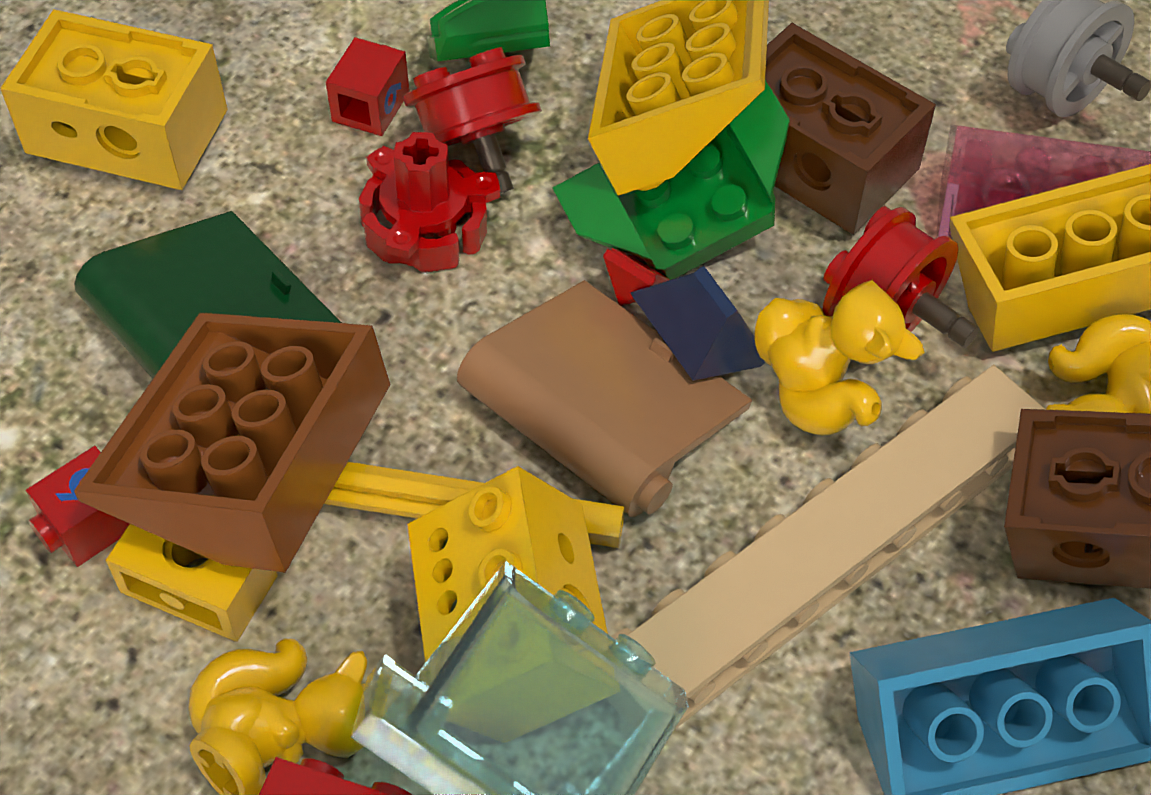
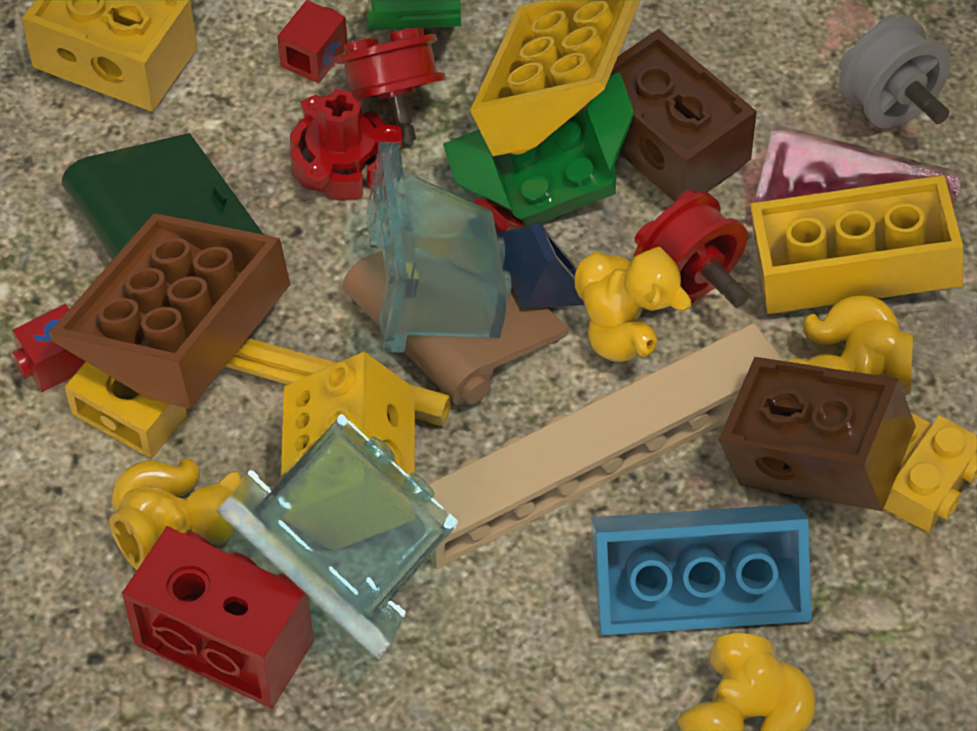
camera: 10 degrees right, 0 degrees up
none -> clear light blue windscreen [366,142,511,353]

